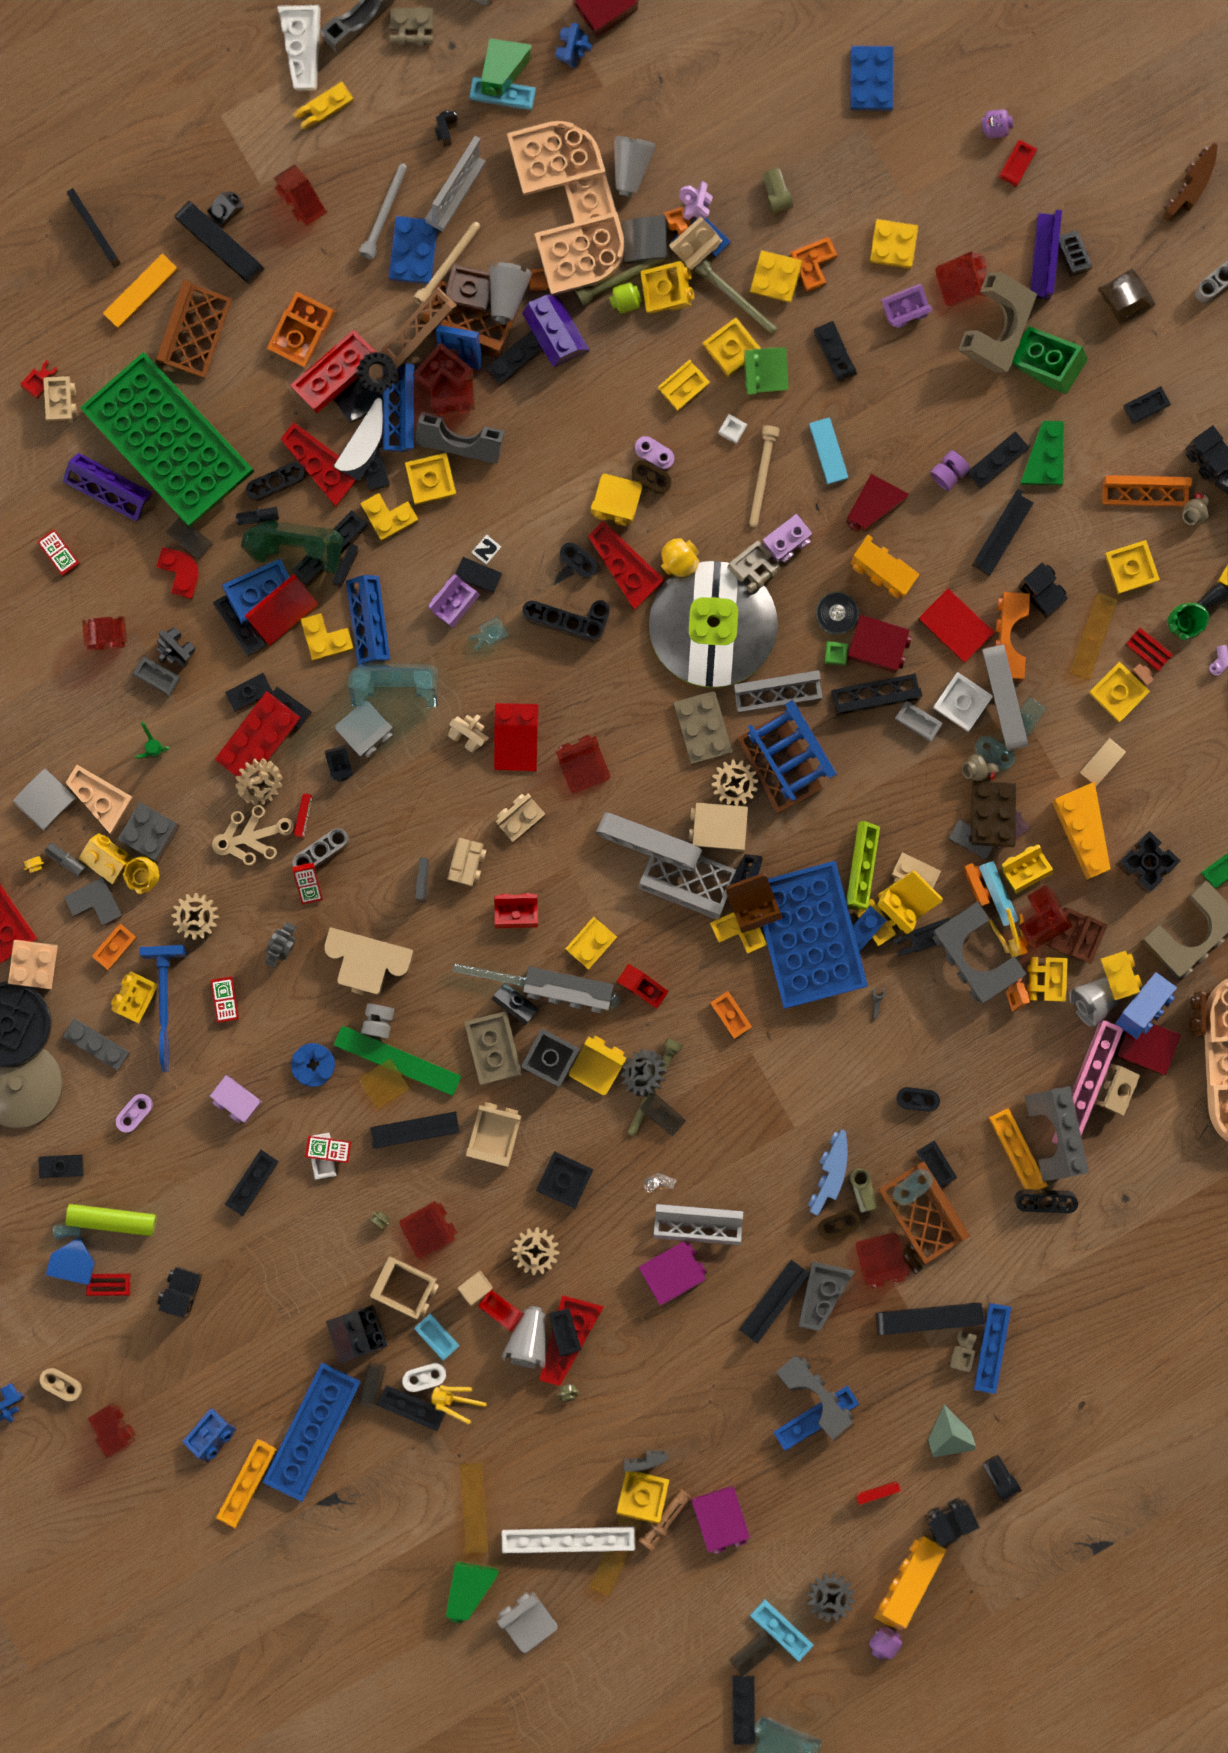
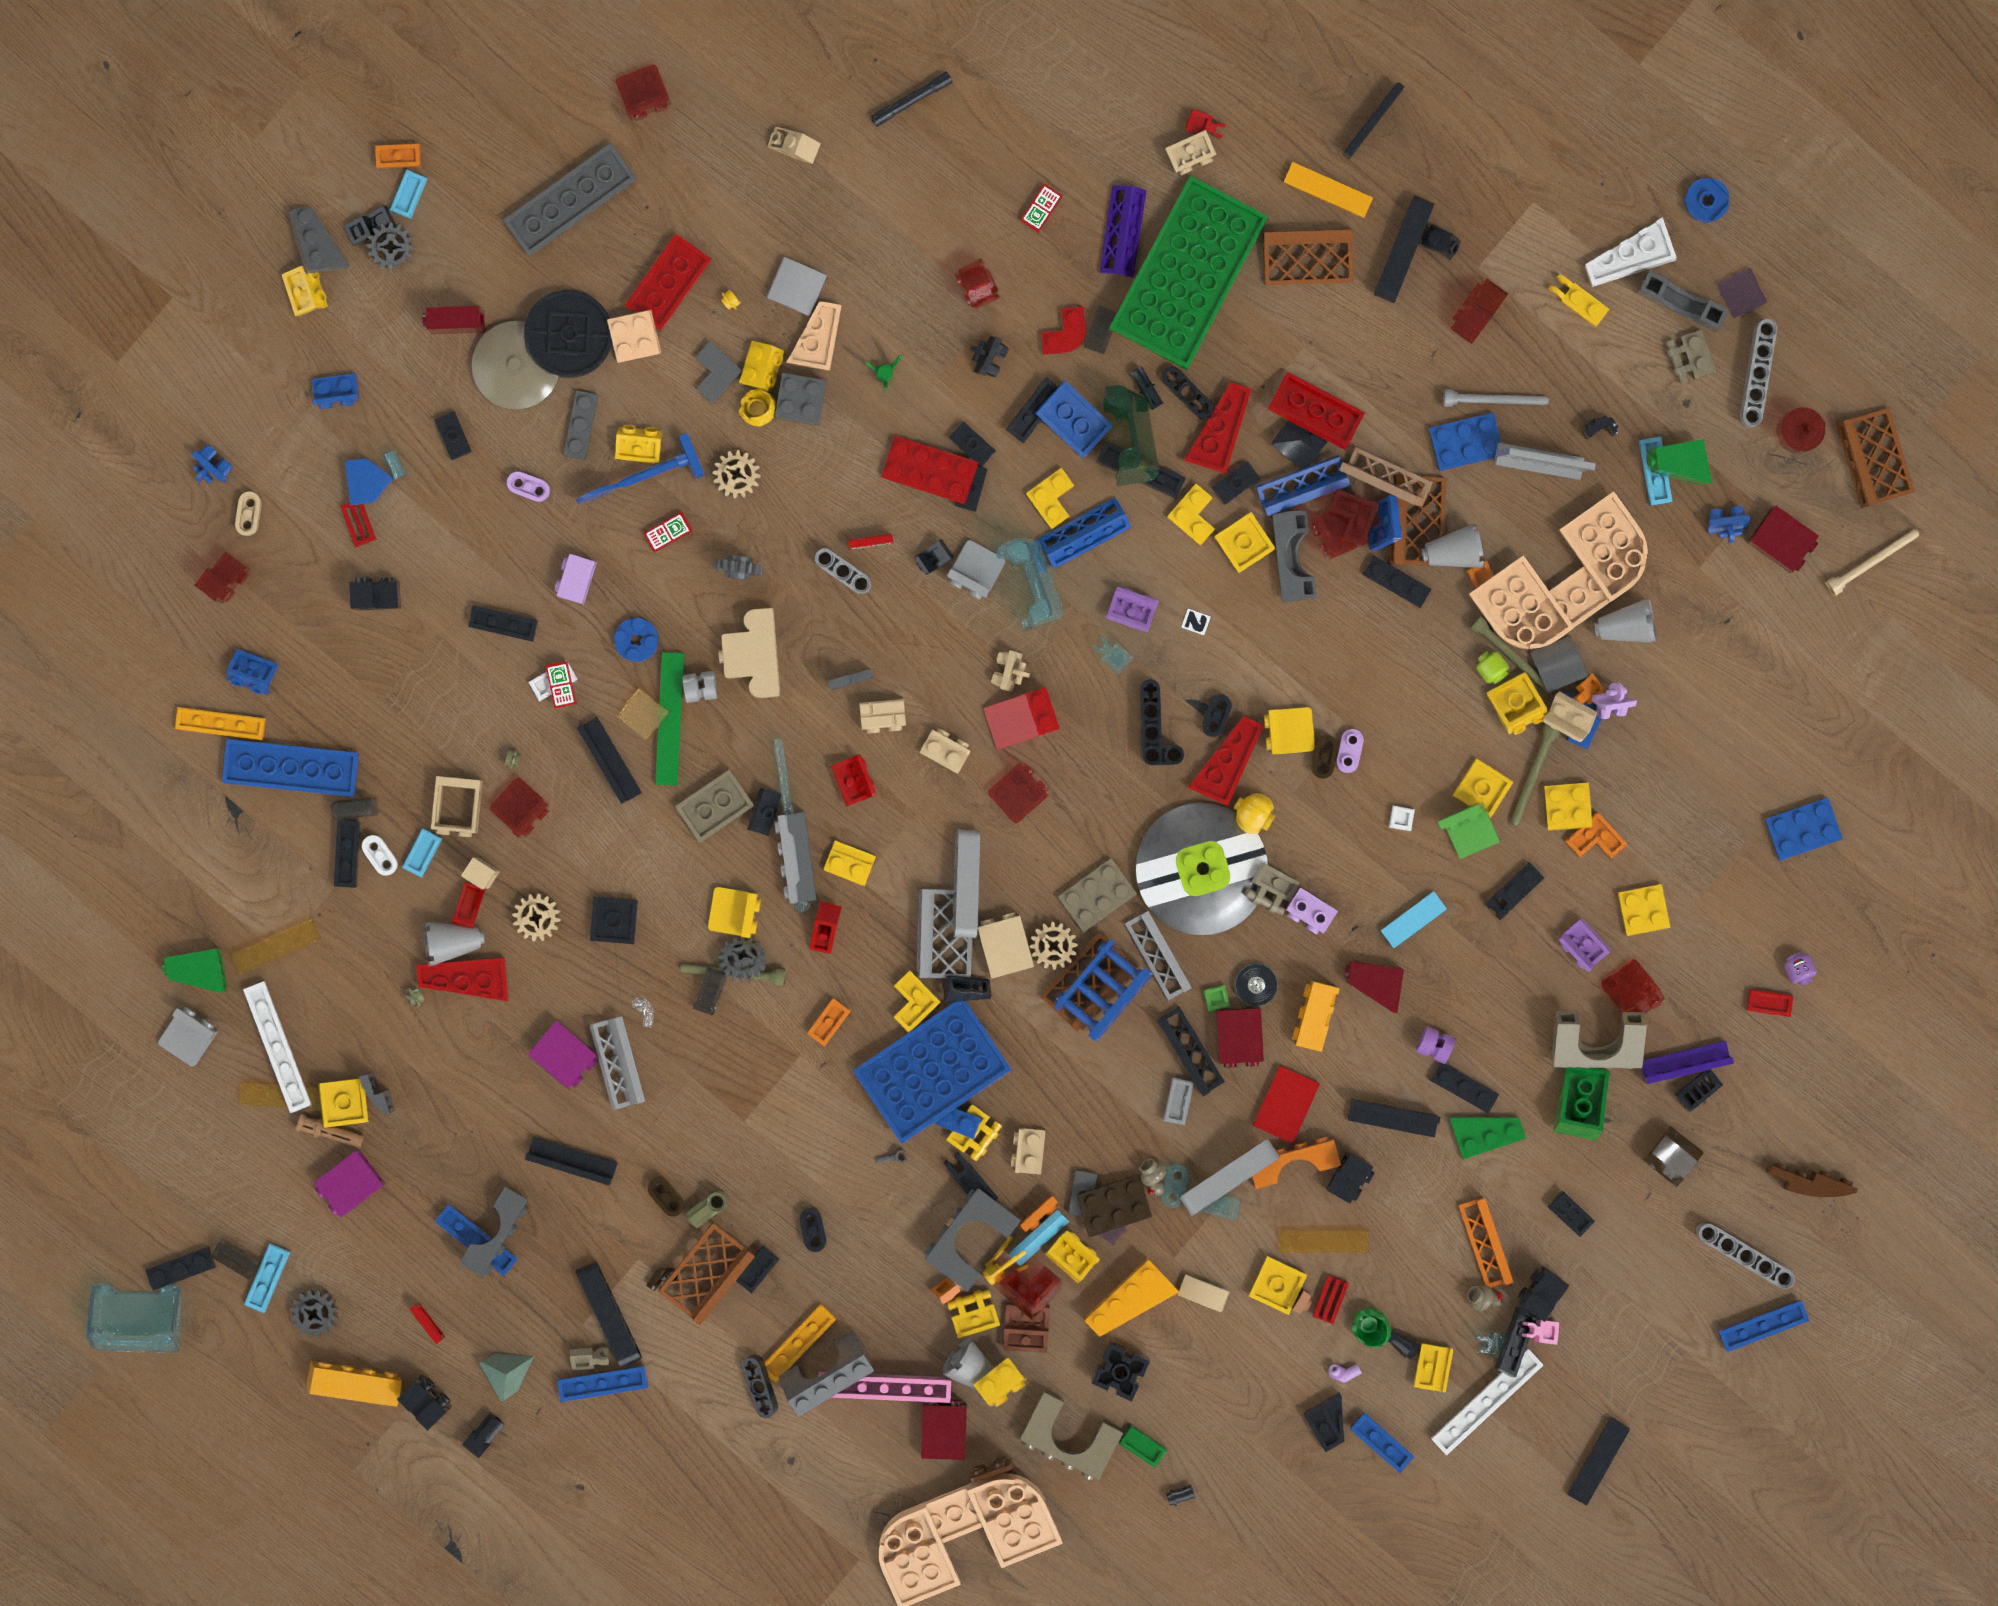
camera: 70 degrees right, 5 degrees up
dark grey axle [44,843,86,878] -> none
lime brick [66,1204,157,1236] -> none
orange plate [92,923,137,970] -> none
dark grey plate [133,656,181,697] -> none
tan plant [212,805,295,866] -> none
tan gear [235,758,283,805] -> none
red tile [244,574,319,646] -> none
orange slope [267,291,336,368] -> none
tile [292,862,323,905] -> none
black slope [326,1305,387,1363] -> none
black tile [333,543,359,588] -> none
white sticker [335,398,383,481] -> none
black tyre [356,352,397,392] -> none
tan piece [413,222,480,308] -> none
yellow plant [432,1385,487,1424] -> none
reddish brown tile [444,264,490,314] -> none
black tile [455,557,502,594] -> none
tan panel [466,1102,522,1167] -> none
dark grey brick [521,1028,580,1088] -> none
dark purple slope [522,295,590,368] -> none
black plate [548,1308,582,1356] -> none
yellow plate [658,359,710,411] -> none
reddish brown bracket [725,873,783,933] -> none
tan piece [749,425,780,528] -> none
olive piece [762,168,793,214] -> none
dark grey wing [798,1262,855,1331] -> none
medium blue slope [808,1129,848,1216] -> none
lime brick [846,821,880,910] -> none
clear red bracket [855,1233,910,1288] -> none
medium lavender head [869,1626,902,1661] -> none
yellow bracket [877,870,943,934] -> none
clear light blue plate [894,1169,933,1205] -> none
white plate [933,672,993,732] -> none
tan brick [1094,1063,1140,1116] -> none
yellow plate [1104,540,1160,594] -> none
brick [1116,972,1177,1039] -> none

